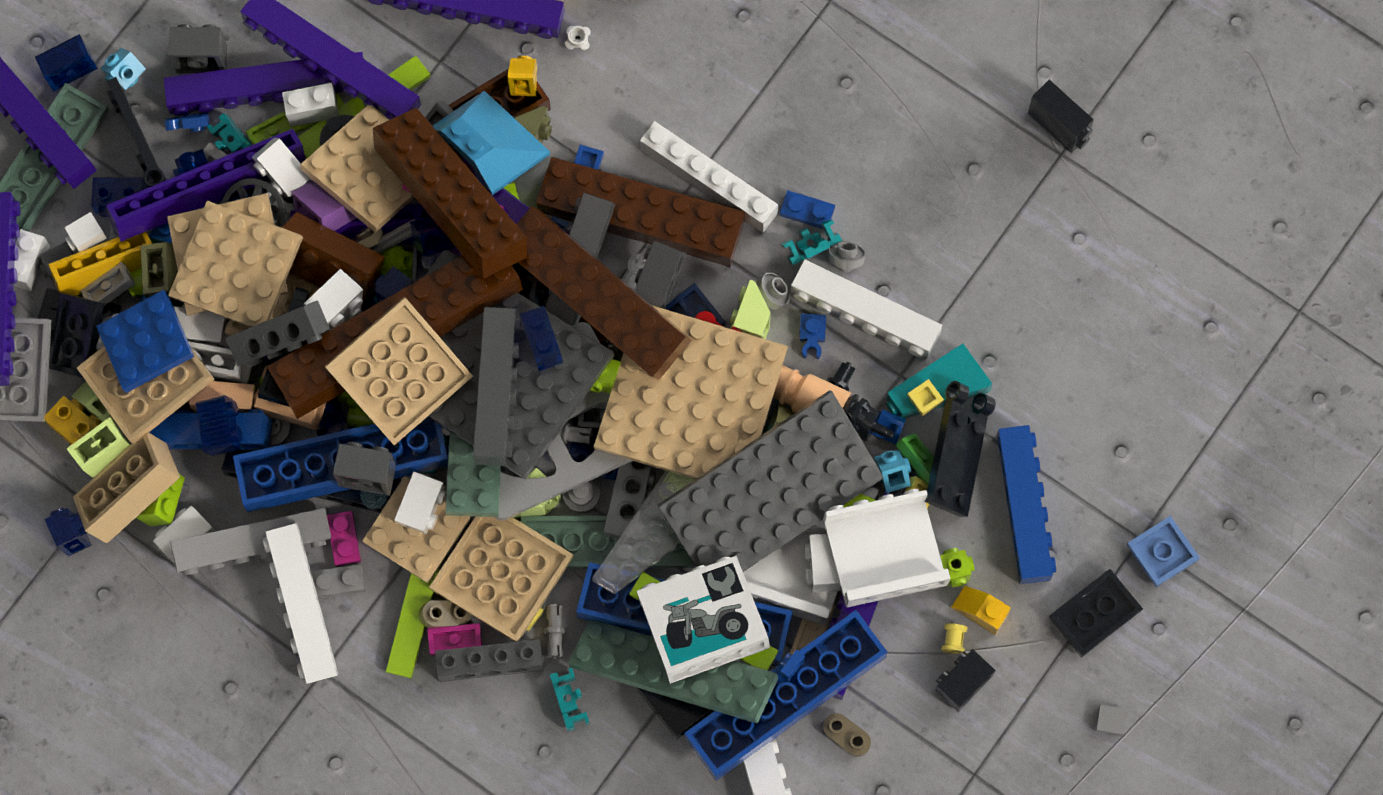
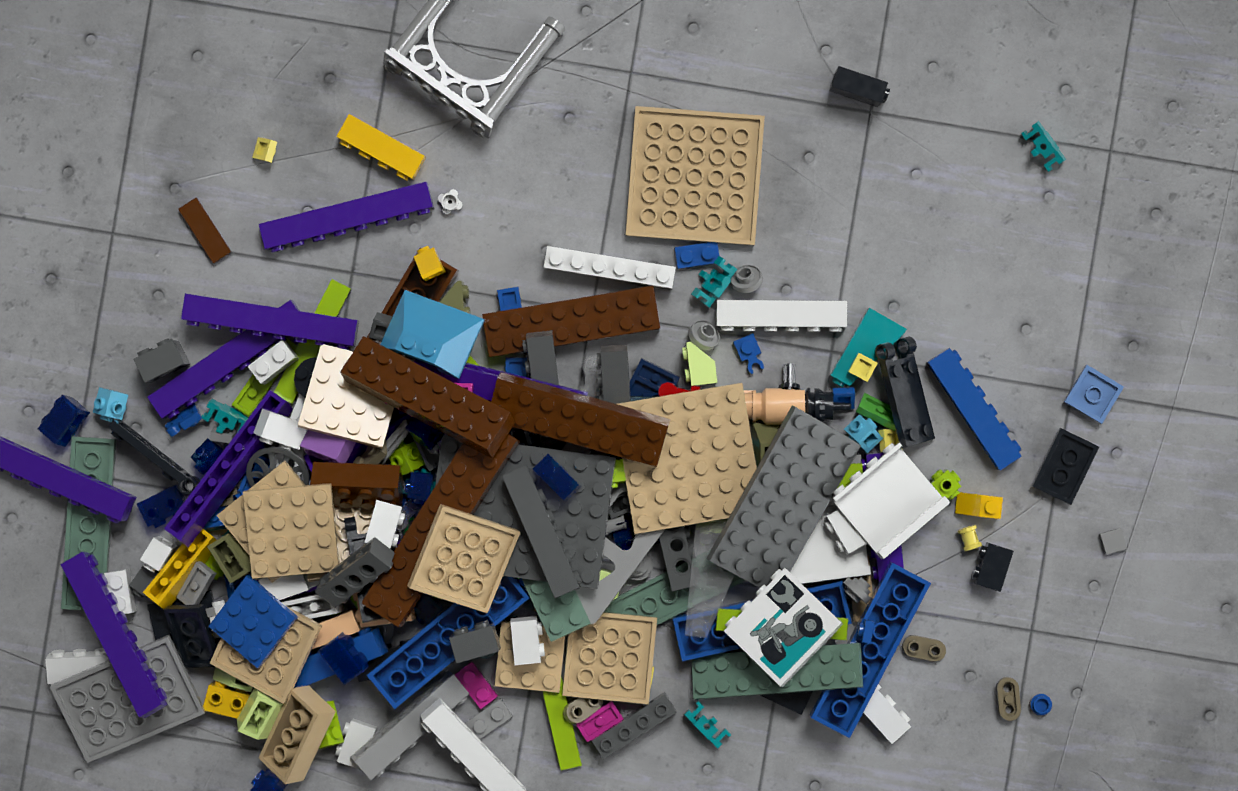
camera: 30 degrees left, 15 degrees up
light grey pin [544,604,565,659] -> none
none -> tan plate [626,106,765,246]
none -> light grey plate [843,577,872,604]
none -> teal piece [1021,121,1066,172]

